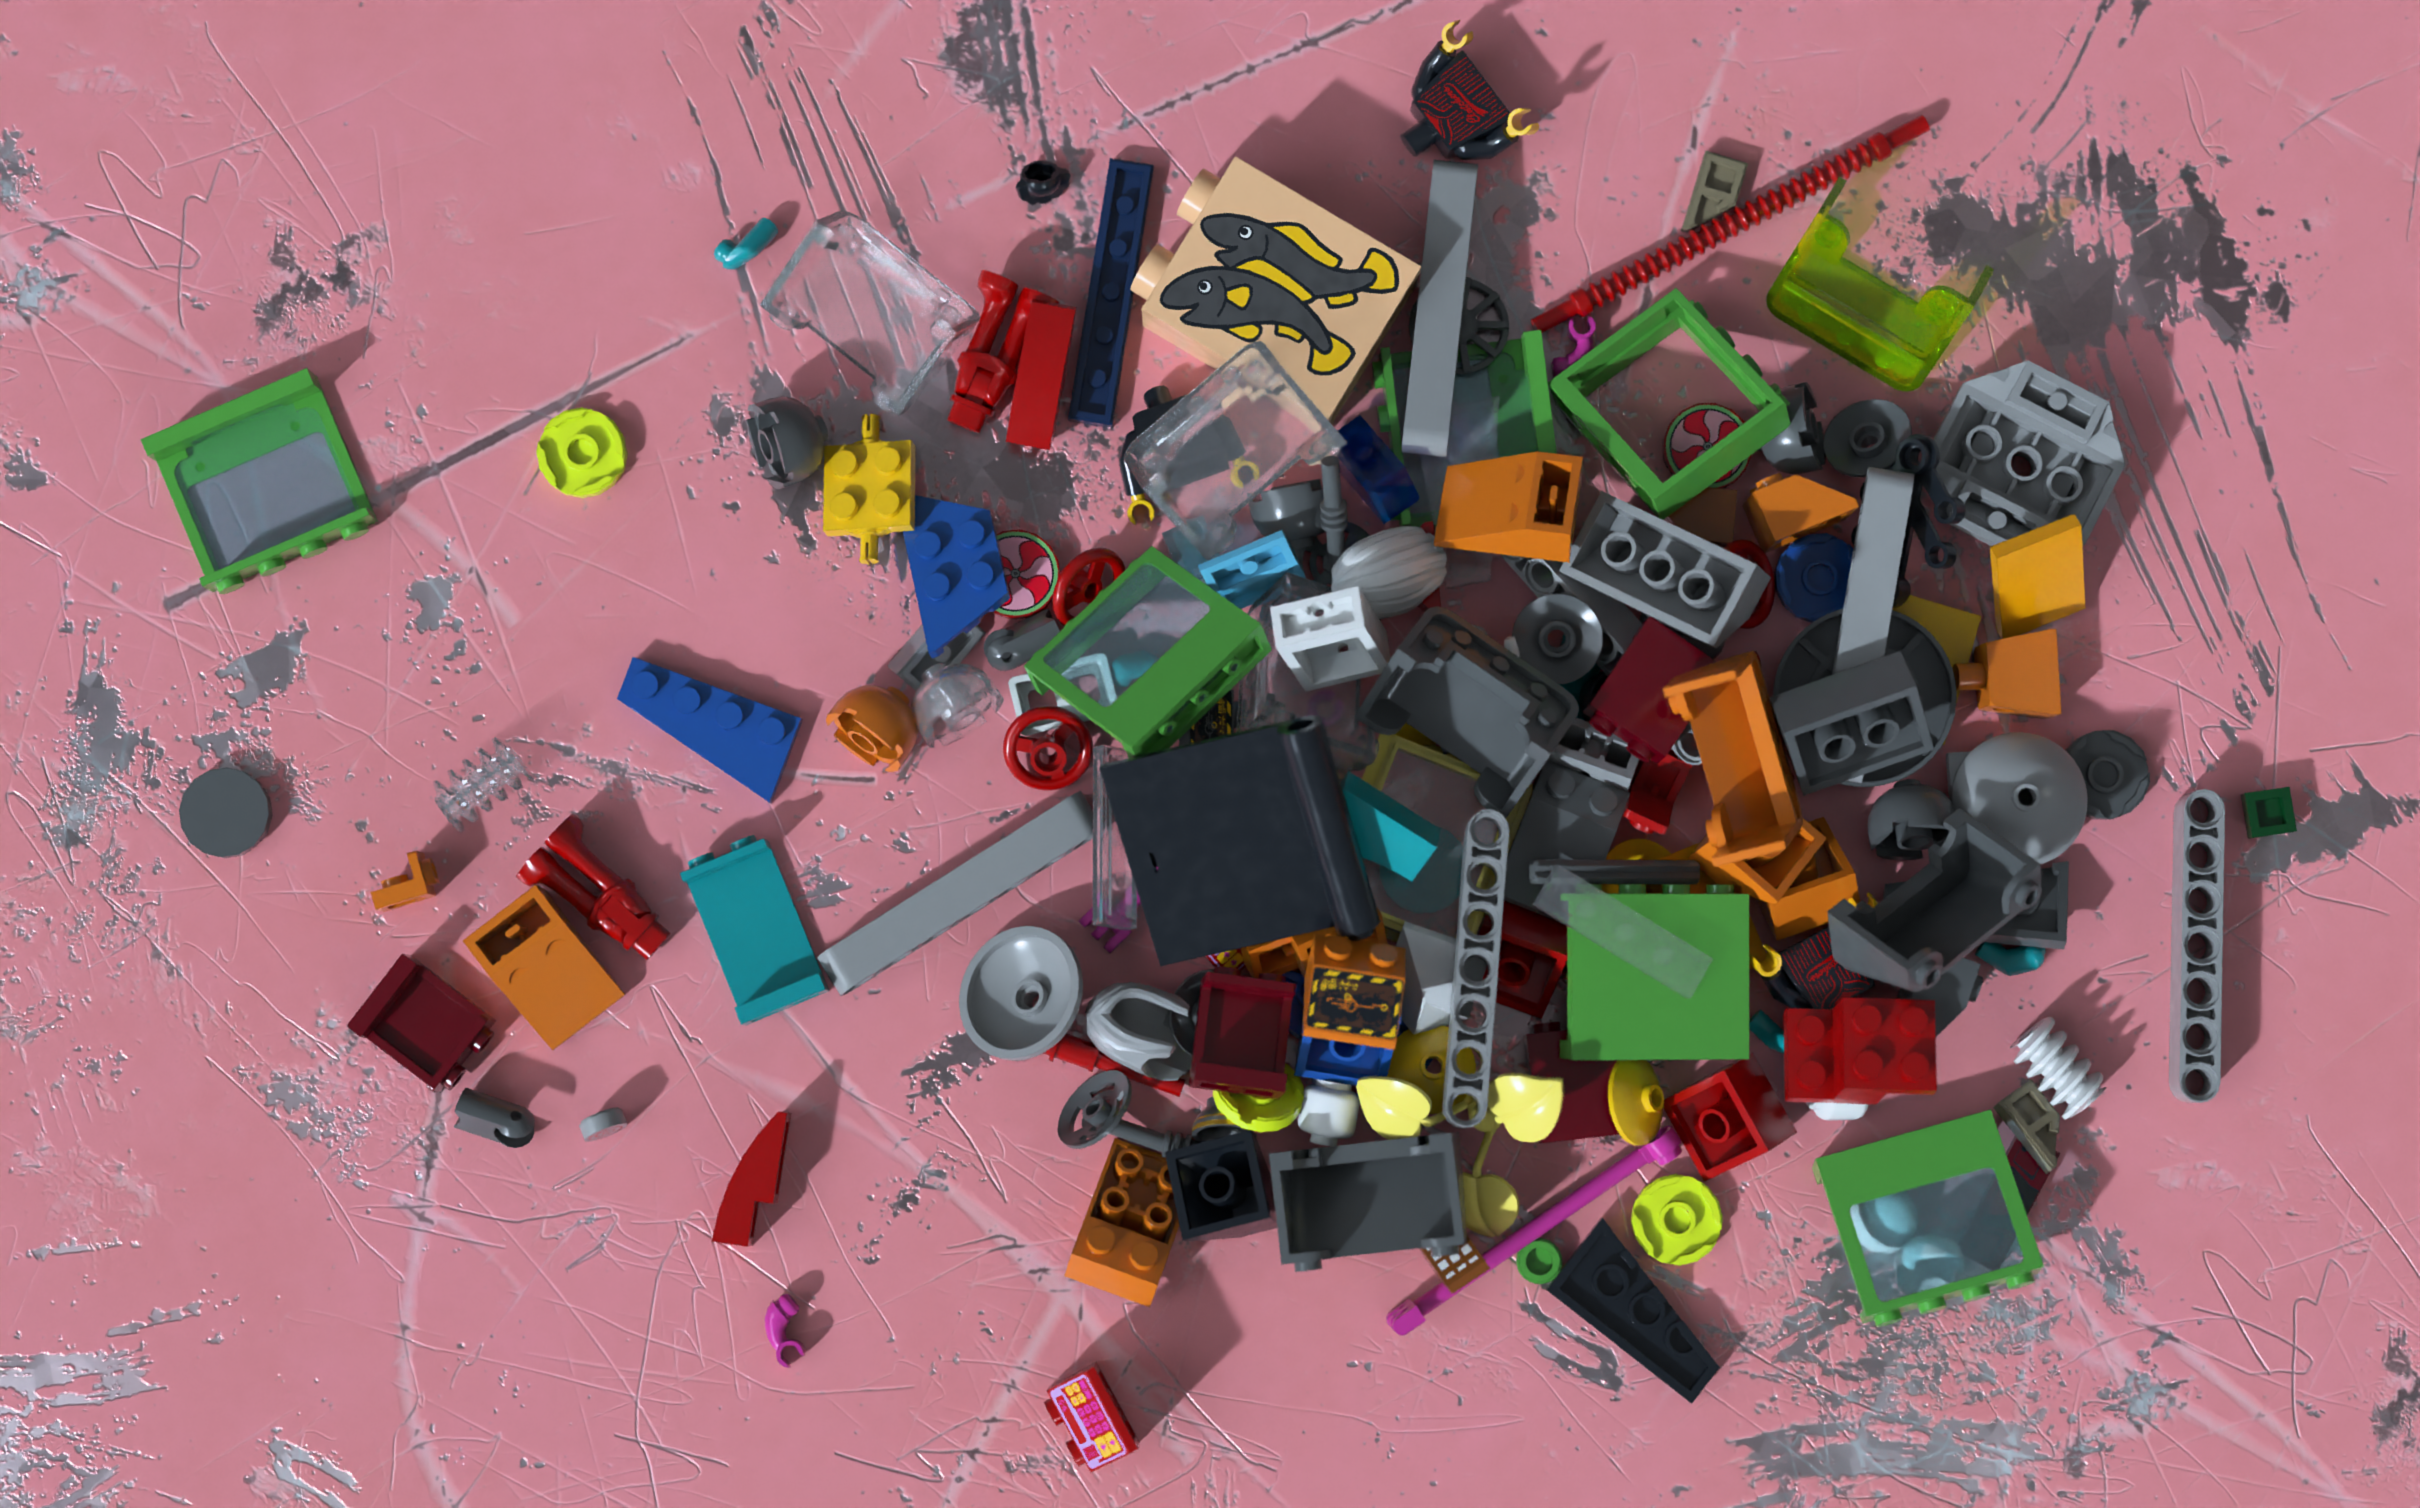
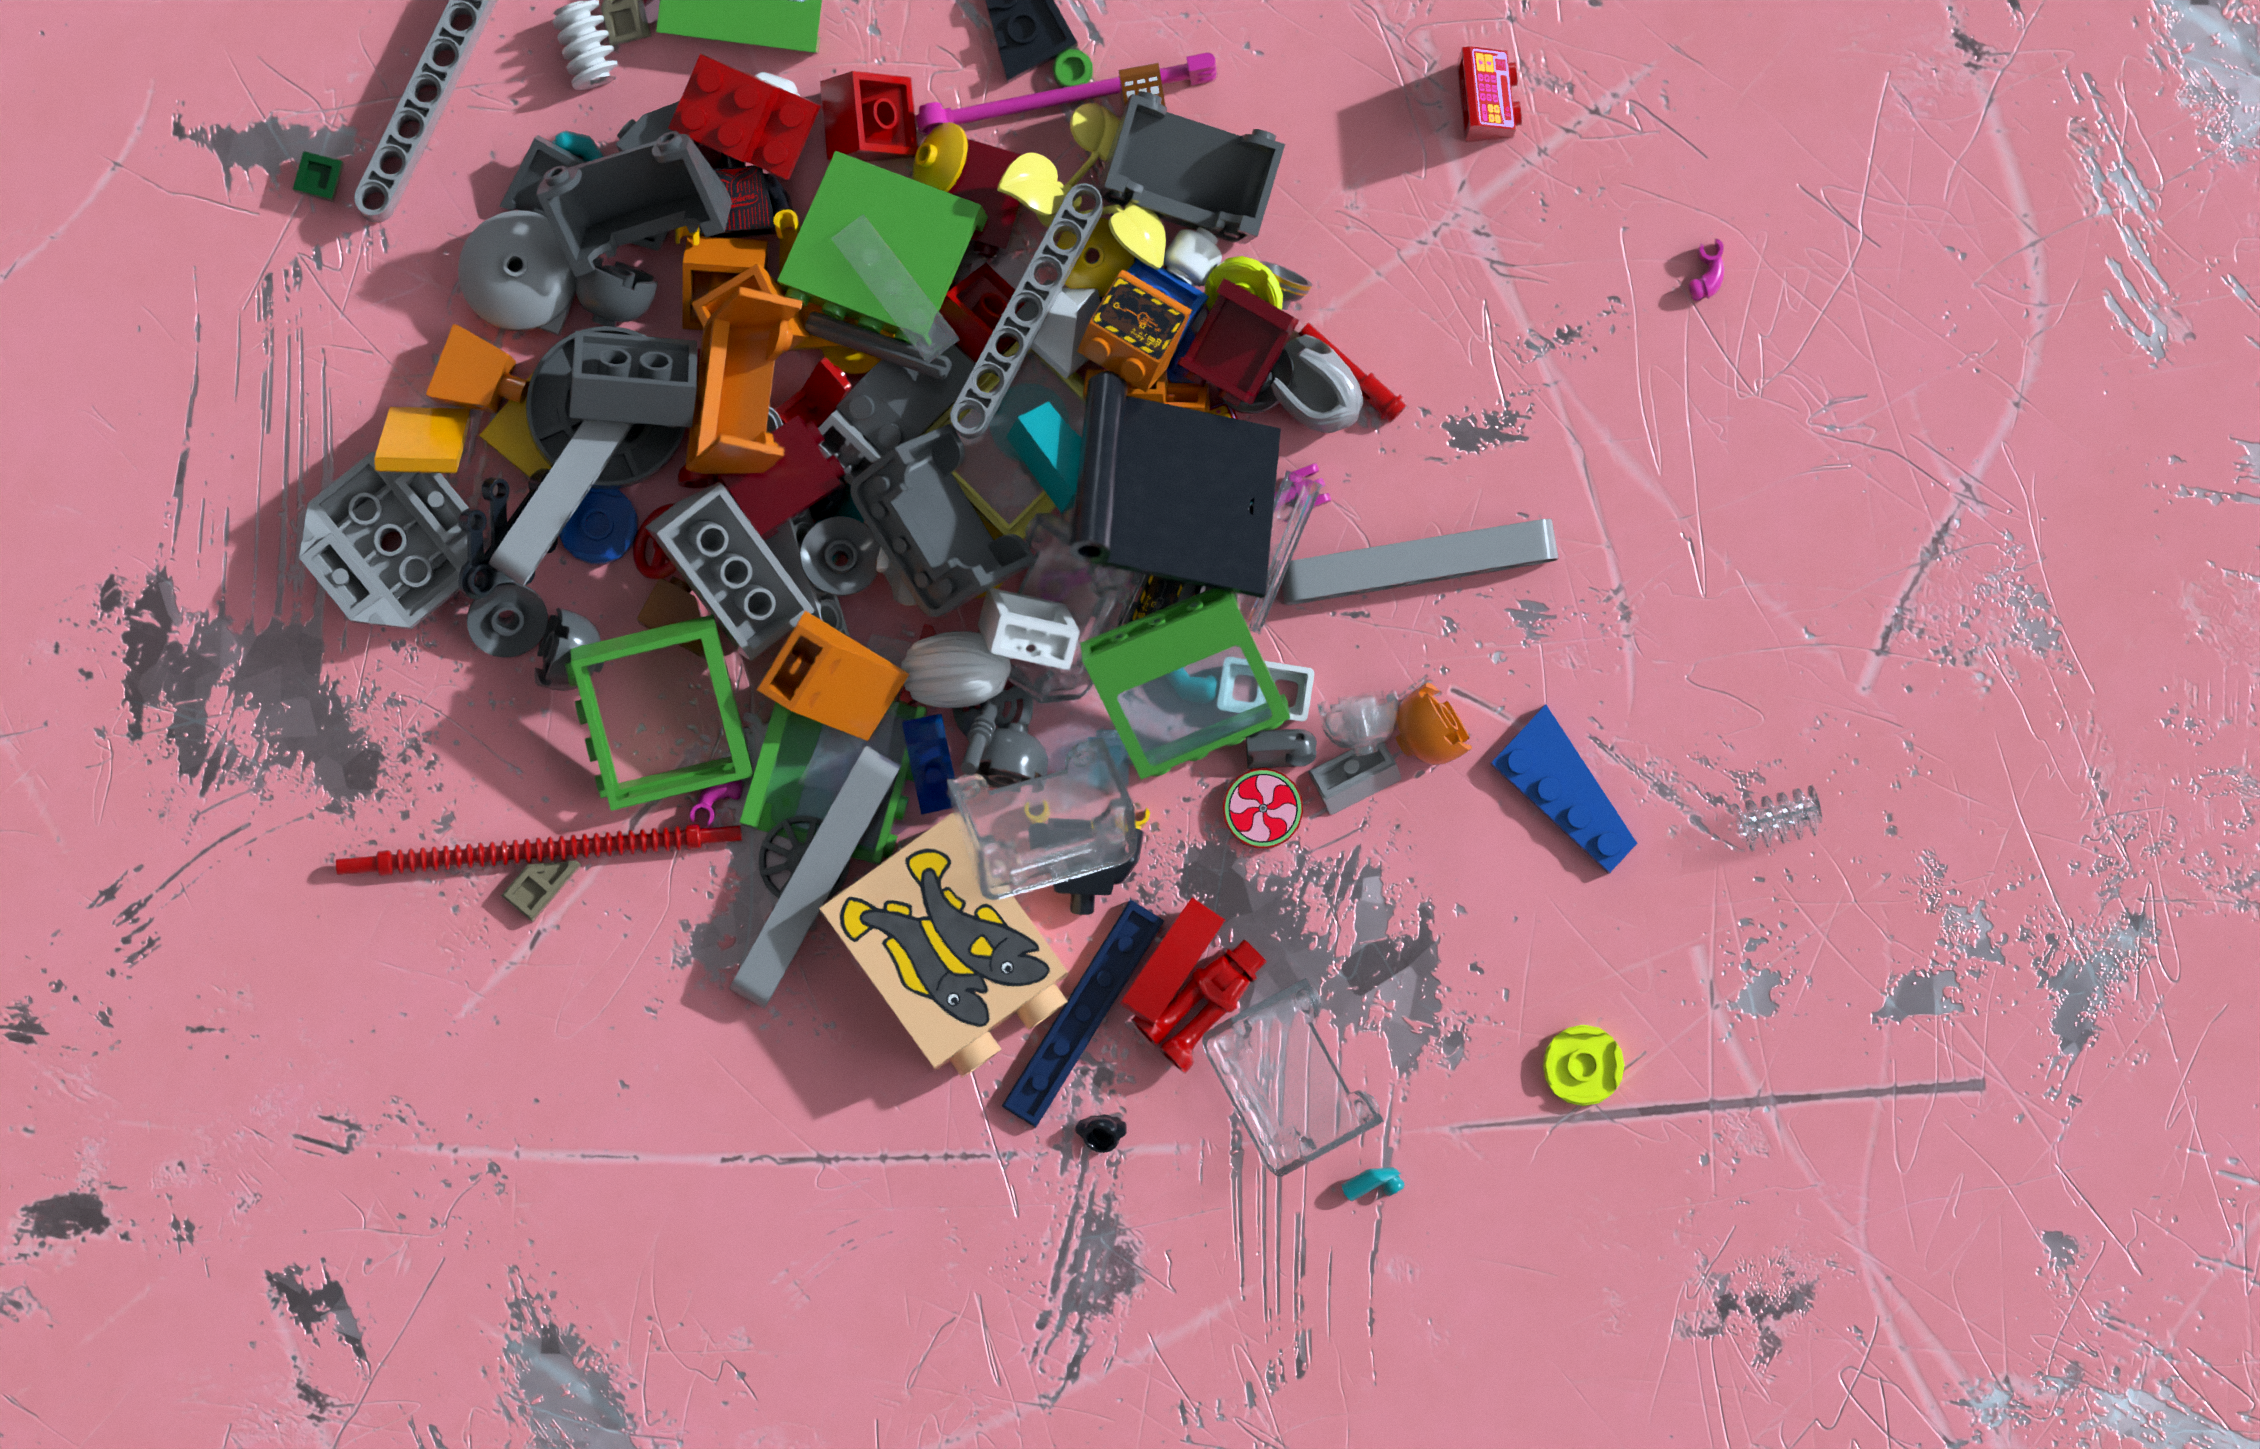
camera: 160 degrees left, 0 degrees up
clear light blue panel [141,368,378,594] -> none
dark grey tile [179,768,273,858] -> none
dark red panel [346,953,496,1093] -> none
orange bracket [370,850,439,912] -> none
dark grey piece [454,1088,535,1148] -> none
orange slope [463,885,625,1051] -> none
red piece [516,814,671,960] -> none
light grey tile [579,1108,628,1142] -> none
teal panel [680,835,829,1026] -> none
red slope [712,1112,791,1247] -> none
dark grey cylinder [747,396,828,490] -> none
yellow plate [823,414,916,564] -> none
blue wing [903,495,1010,658] -> none
light grey dish [959,926,1083,1061] -> none
red piece [1003,706,1093,791] -> none
red piece [1053,548,1126,626] -> none
dark grey dish [1058,1070,1202,1157] -> none
orange slope [1064,1138,1179,1307] -> none
black slope [1165,1130,1277,1242] -> none
medium azure slope [1198,530,1307,609] -> none
black torso [1400,20,1539,160] -> none
neon yellow tile [1631,1174,1723,1266] -> none
tile [1662,403,1752,489] -> none
orange slope [1742,473,1859,553] -> none
teal arm [1749,1009,1784,1054] -> none
clear neon green windscreen [1766,176,1994,392] -> none
dark grey tile [2065,730,2150,820] -> none

